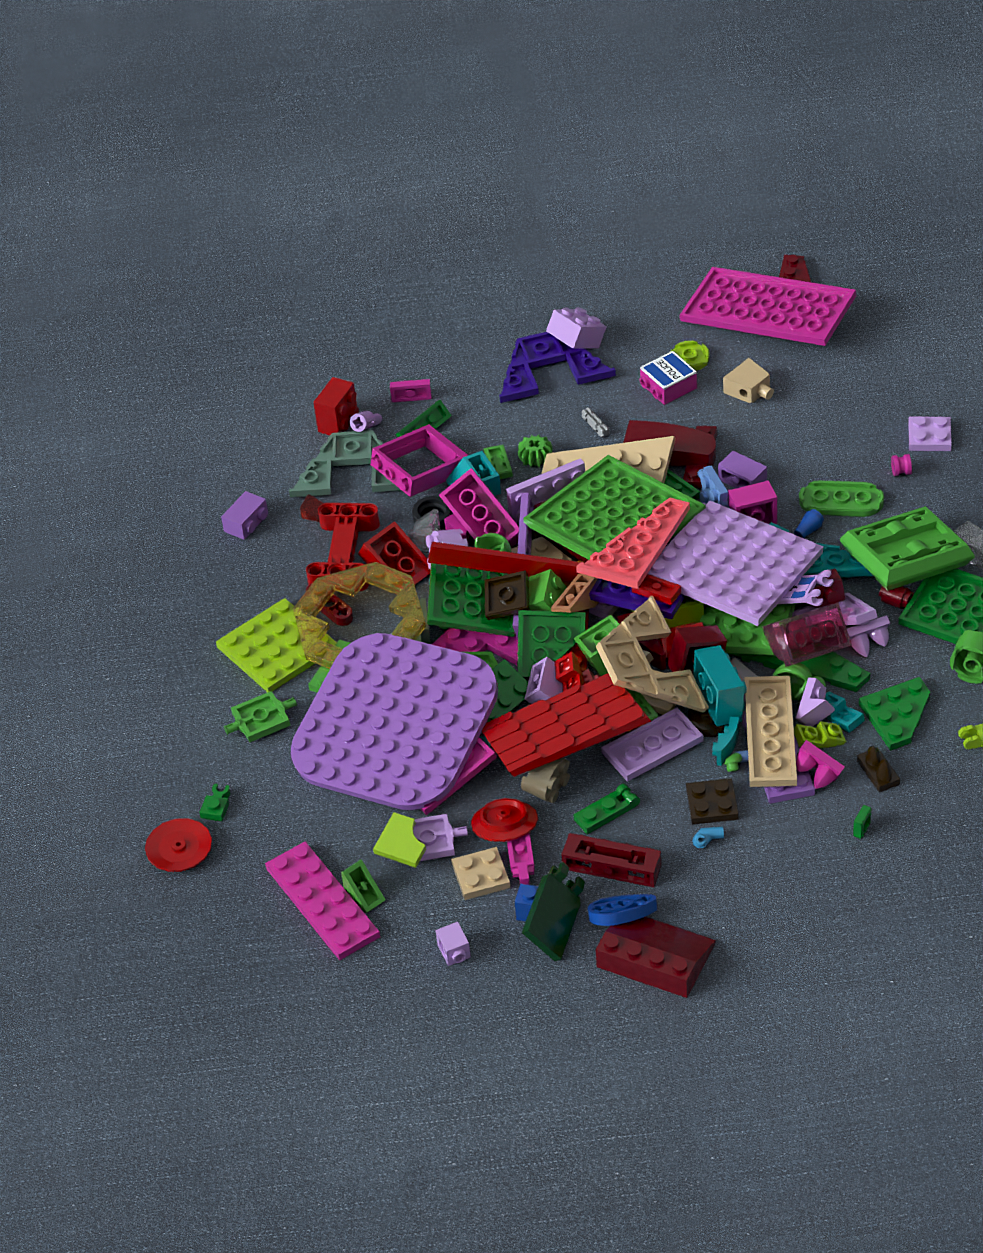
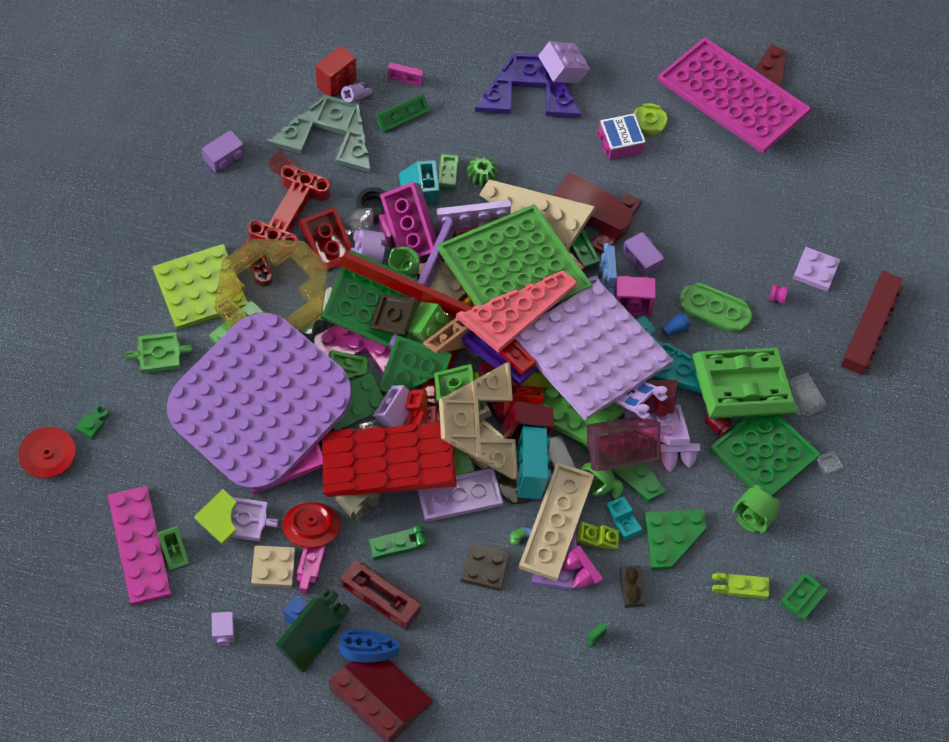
camera: 10 degrees right, 15 degrees up
dark pink window [371,425,468,497] -> none
light grey axle [581,407,610,438] -> none
dark azure arm [693,827,724,848] -> none
teal slope [712,717,739,766] -> none
tan torso [723,358,774,403] -> none
lavender slope [796,677,835,727] -> none

